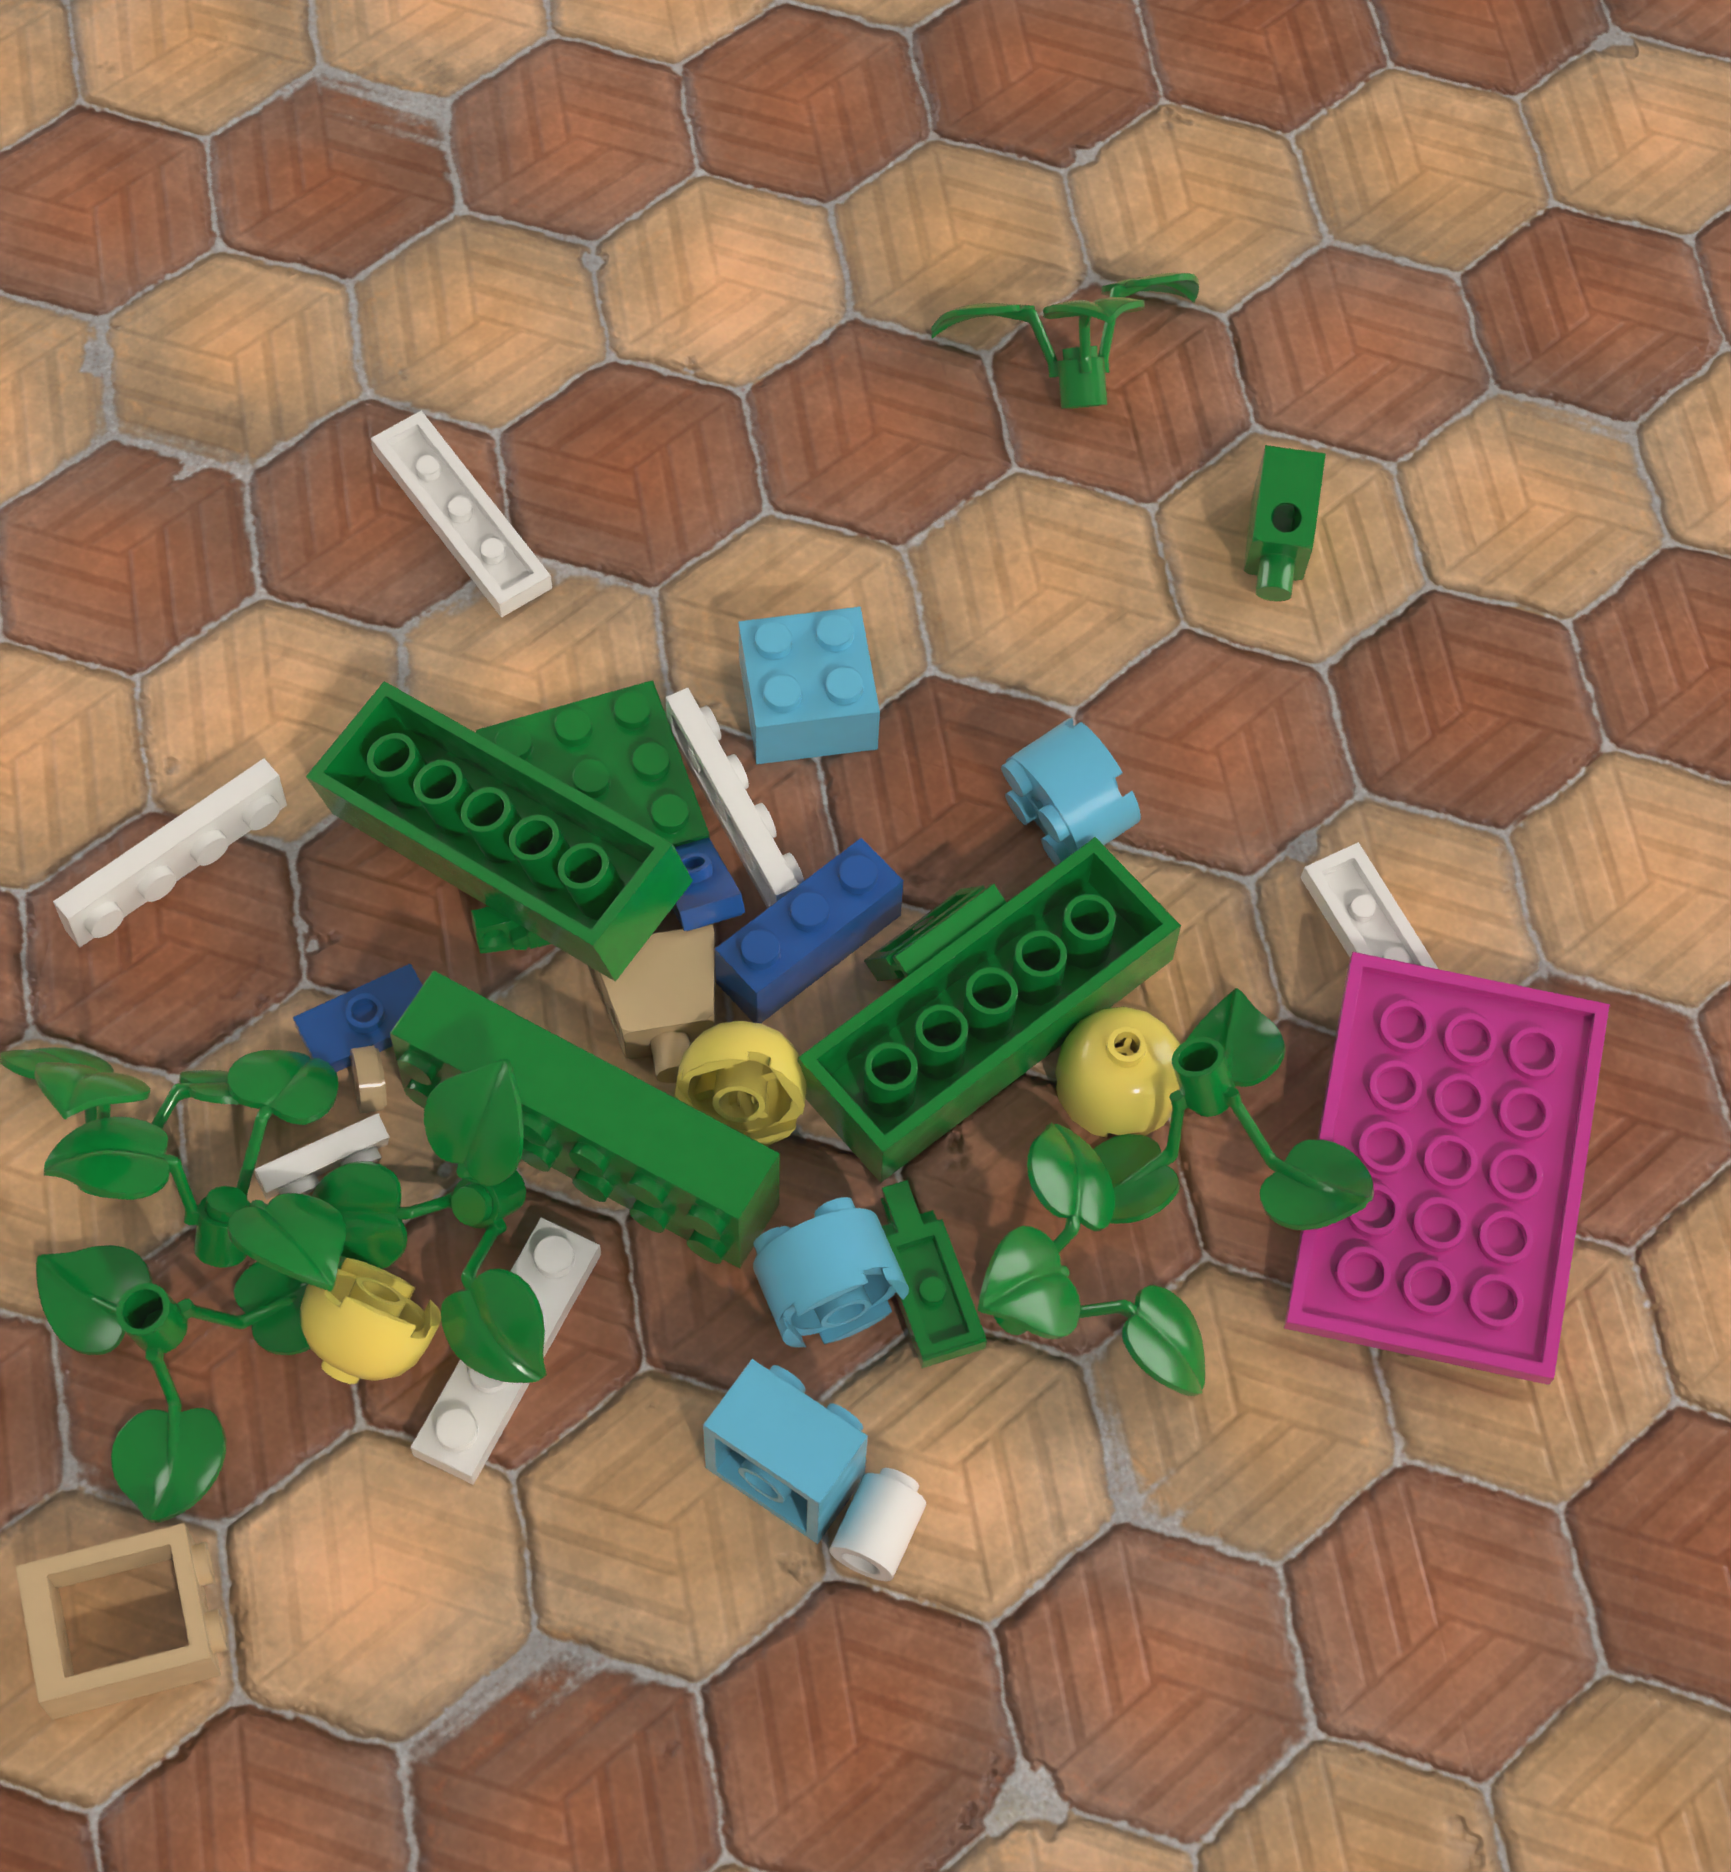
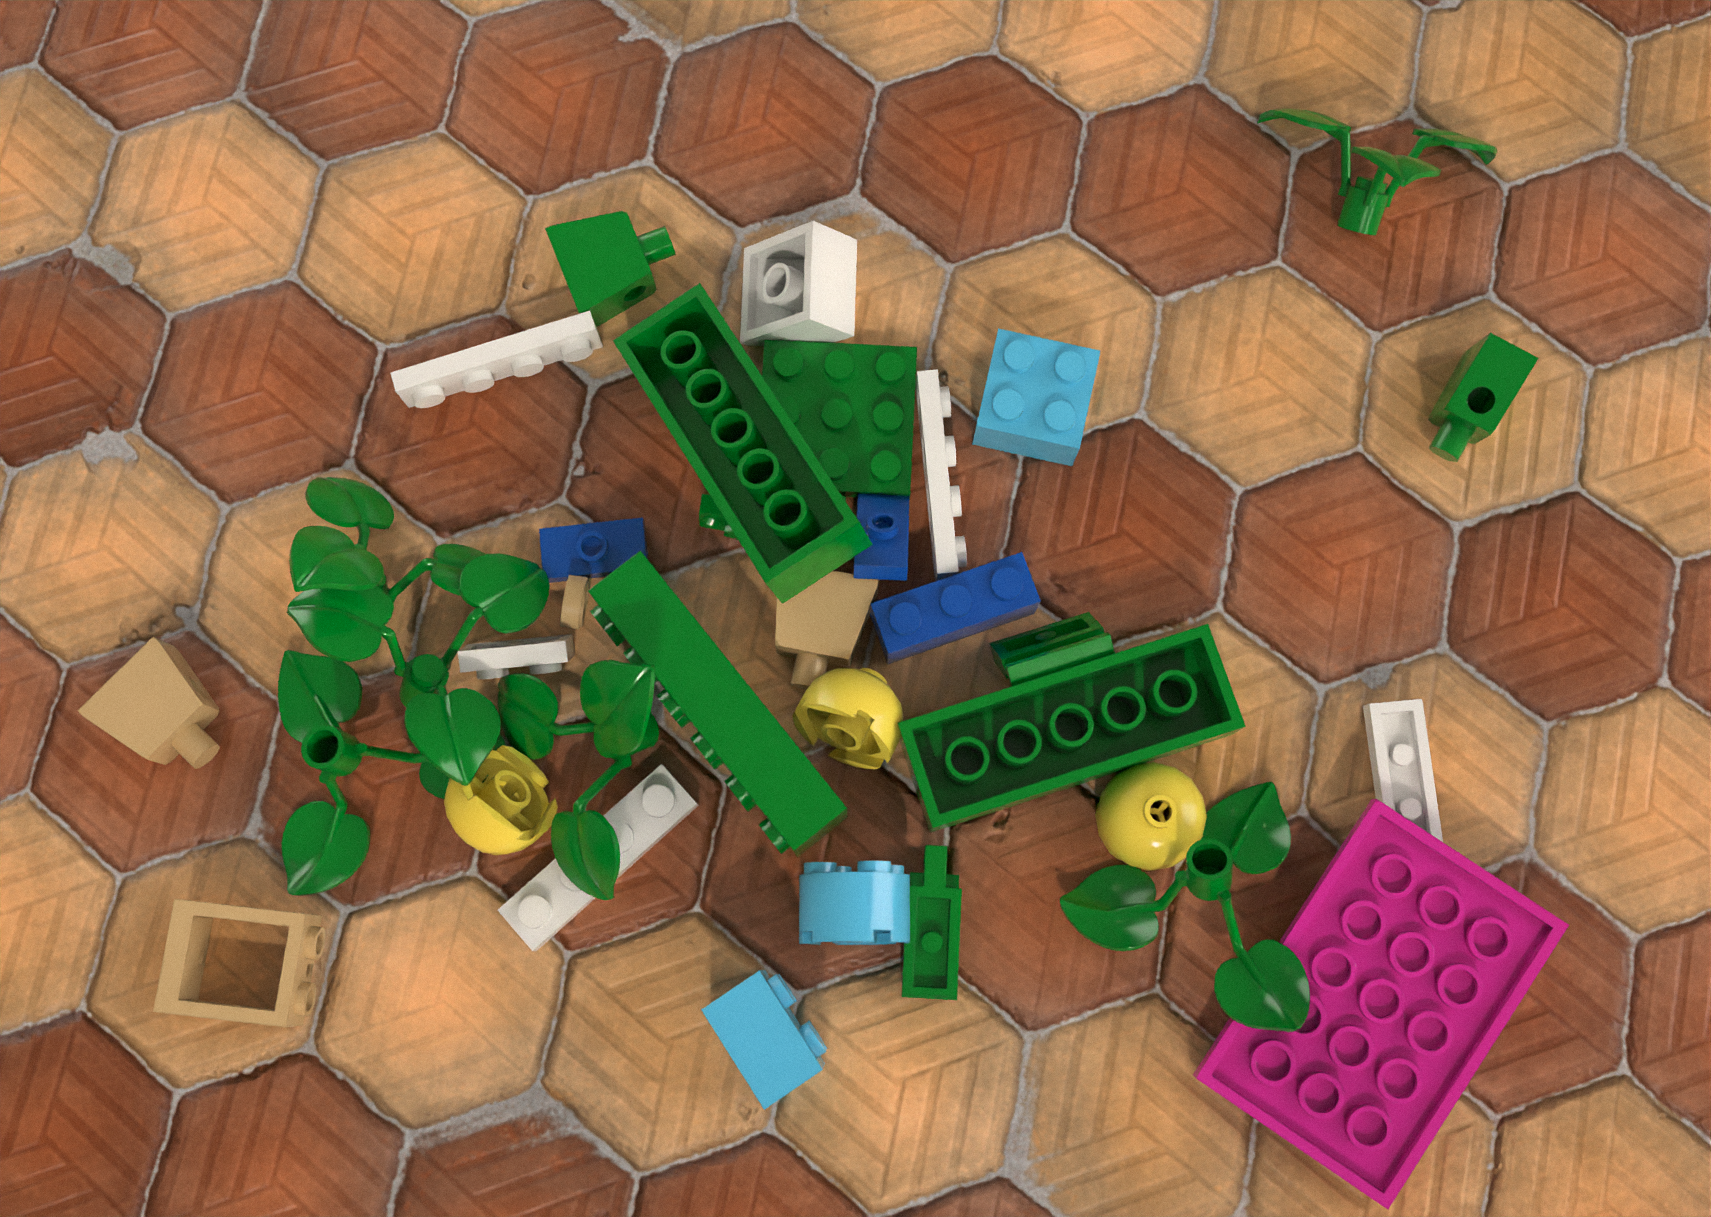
camera: 25 degrees right, 15 degrees up
white plate [371,411,552,618] -> none
white brick [829,1468,926,1581] -> none
green plant [978,1122,1205,1396] -> none
medium azure brick [1001,718,1141,866] -> none
none -> green torso [545,211,676,327]
none -> white slope [740,221,857,346]

